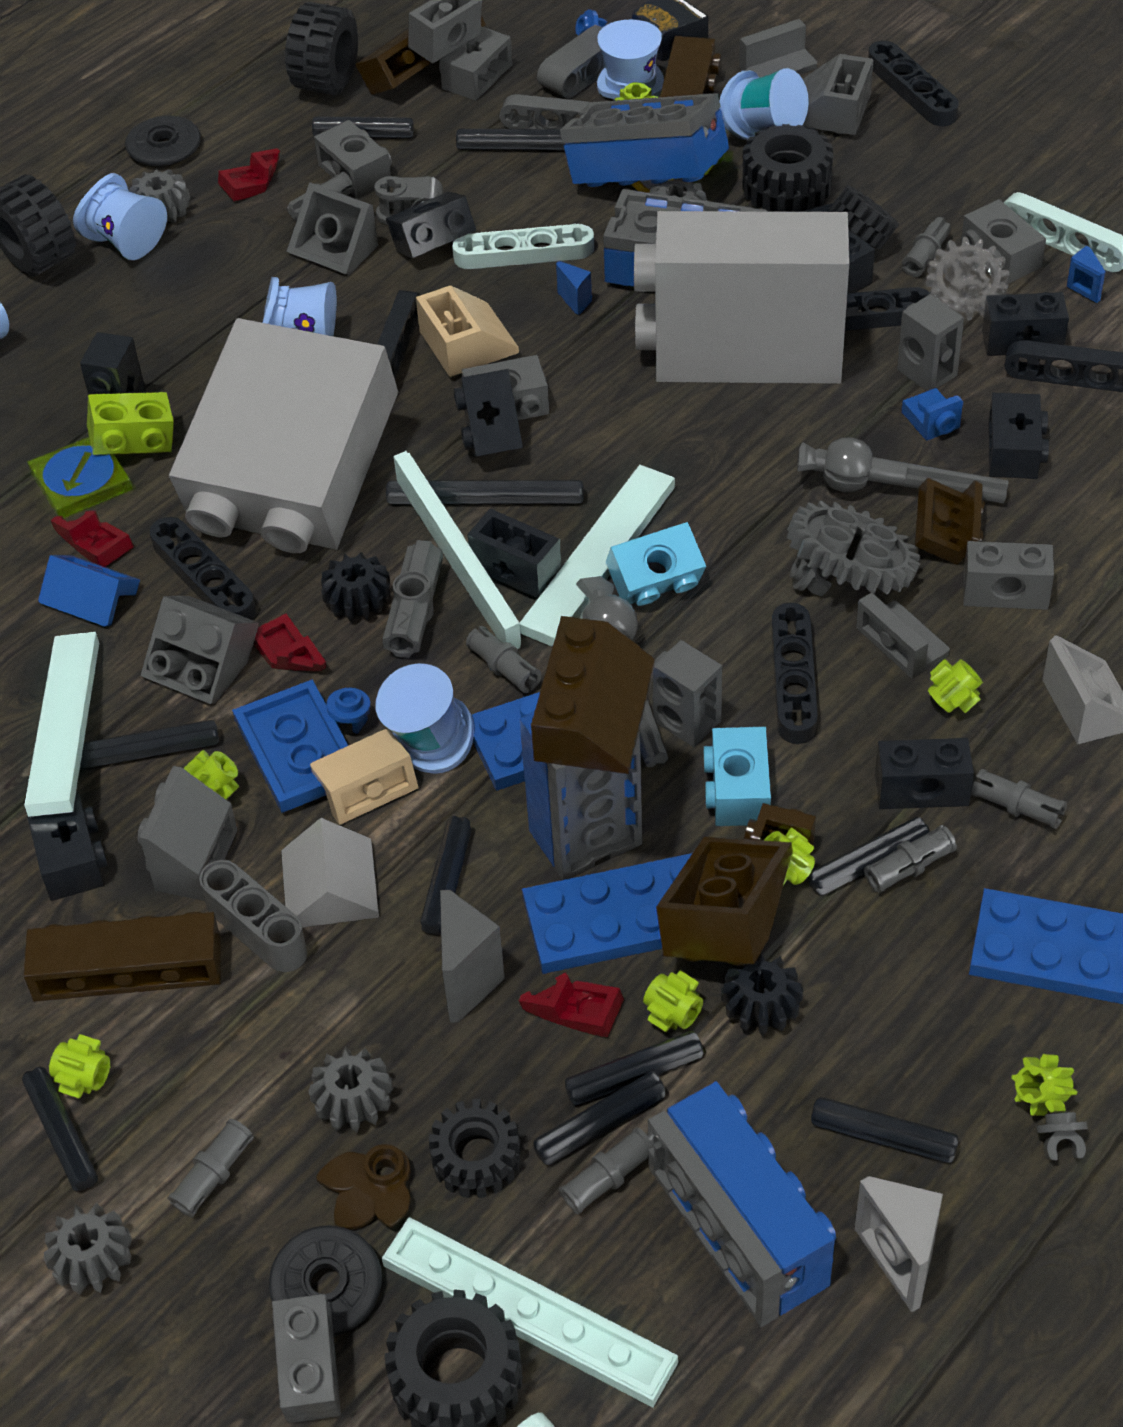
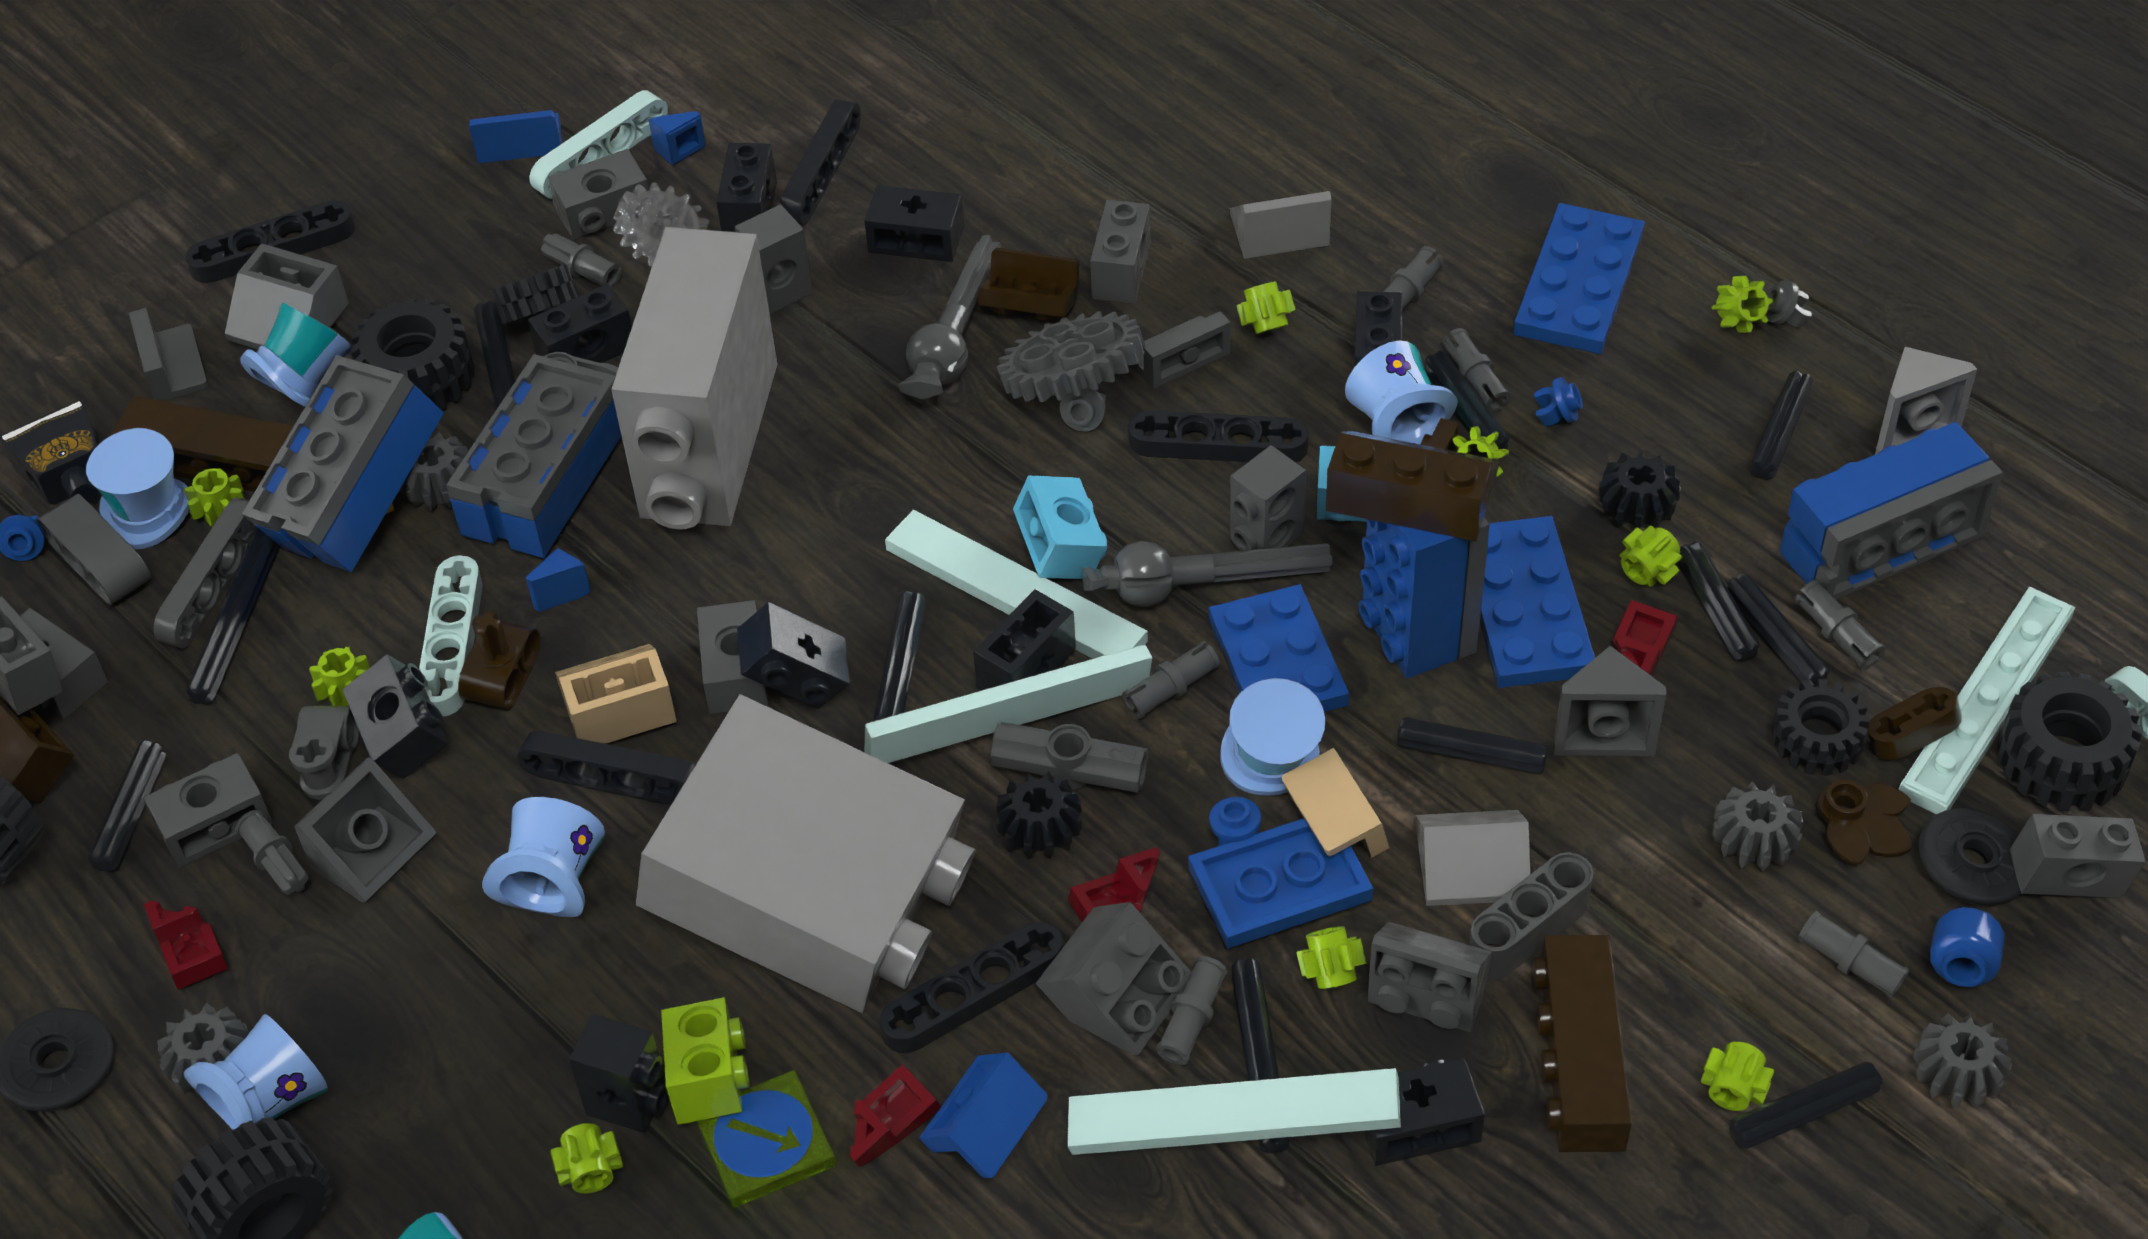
camera: 85 degrees left, 0 degrees up
dark brown slope [656,837,793,965] -> none
blue bracket [902,388,963,441] -> none
none -> lime gear [309,647,370,706]
none -> dark brown beam [458,611,541,709]
none -> blue panel [469,110,562,163]
none -> lime gear [550,1123,623,1194]
none -> dark grey pin [1156,956,1228,1065]
none -> light blue hat [1345,341,1458,444]
none -> blue plate [1534,377,1583,426]
none -> dark brown beam [1868,687,1962,760]
none -> blue head [1930,907,2005,987]

